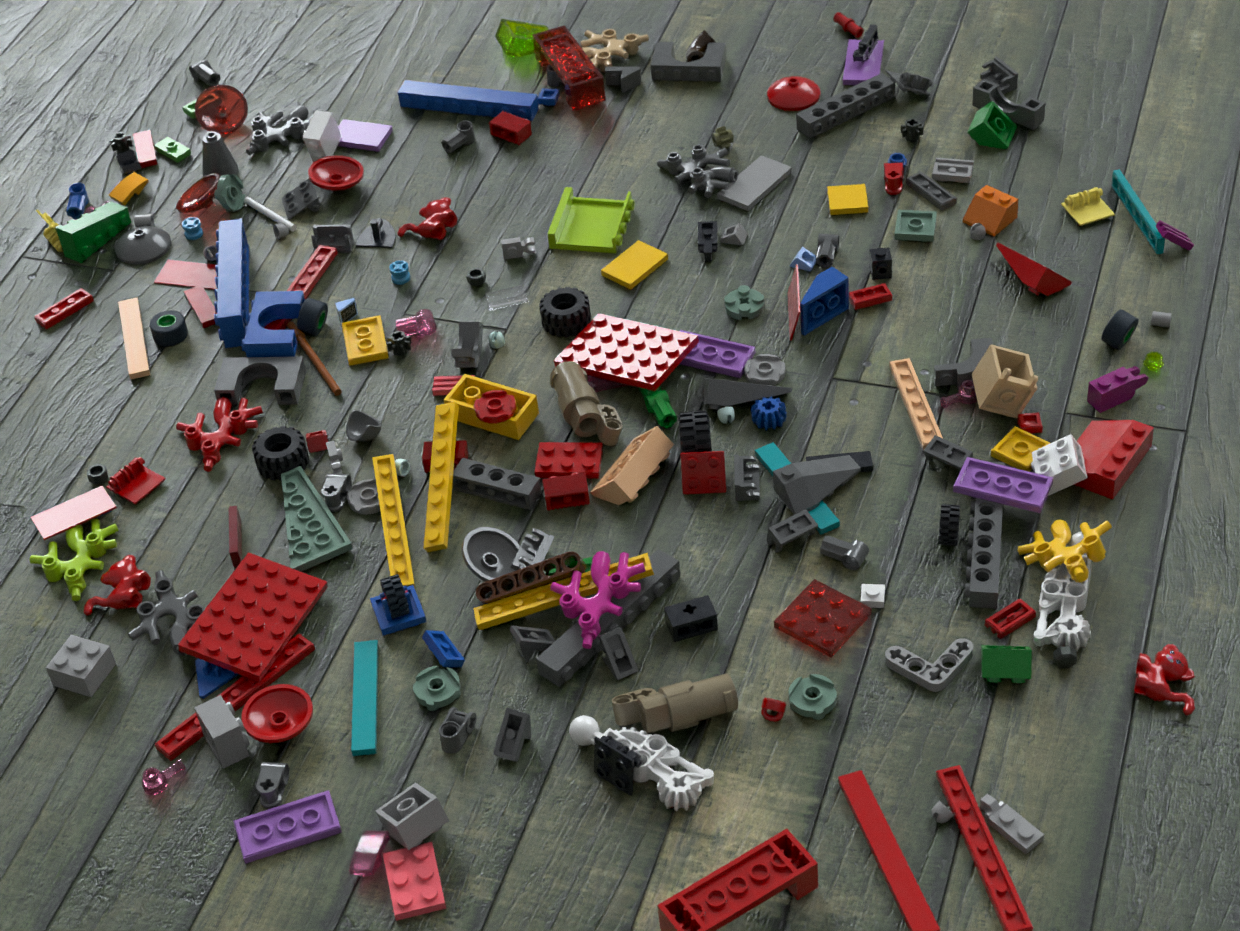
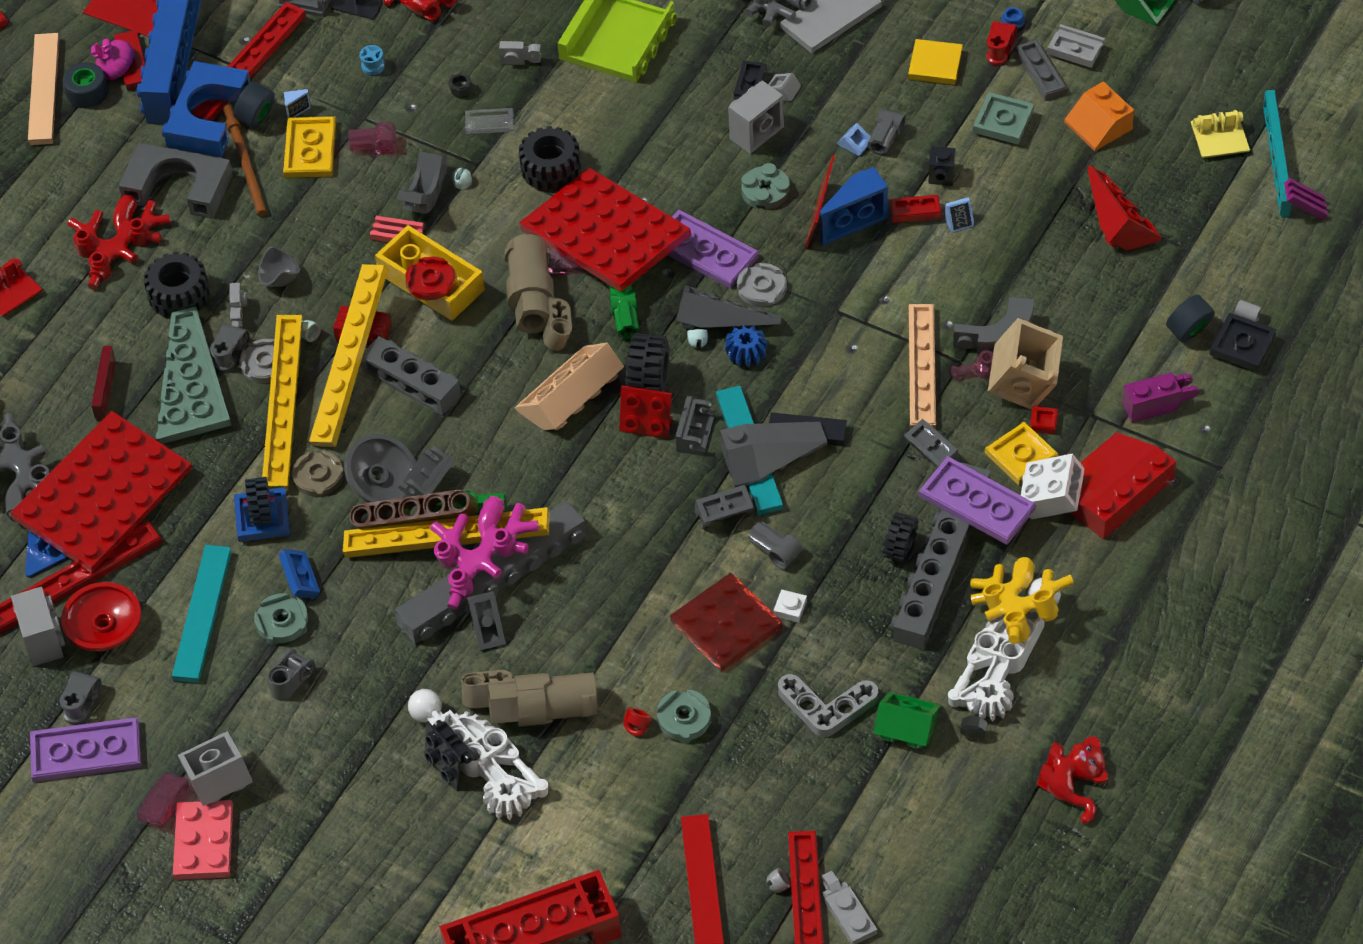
camera: 10 degrees right, 10 degrees up
red slope [306,430,328,453] -> none
pearl dark grey gear [387,331,412,356] -> none
dark grey slope [493,708,532,762] -> none
dark grey slope [509,626,555,663] -> none
red plate [535,442,603,479] -> none
red brick [542,473,590,511] -> none
yellow tile [601,240,668,290] -> none
black brick [664,595,718,642] -> none
light grey hinge [970,223,986,240] -> none
red tile [985,598,1036,639] -> none
clear neon green plate [1143,352,1164,371] -> none
none -> dark pink hair [91,39,134,80]
none -> dark tan tile [292,451,344,497]
none -> light grey brick [728,80,784,154]
none -> slope [945,197,974,232]
none -> black plate [1210,313,1277,372]

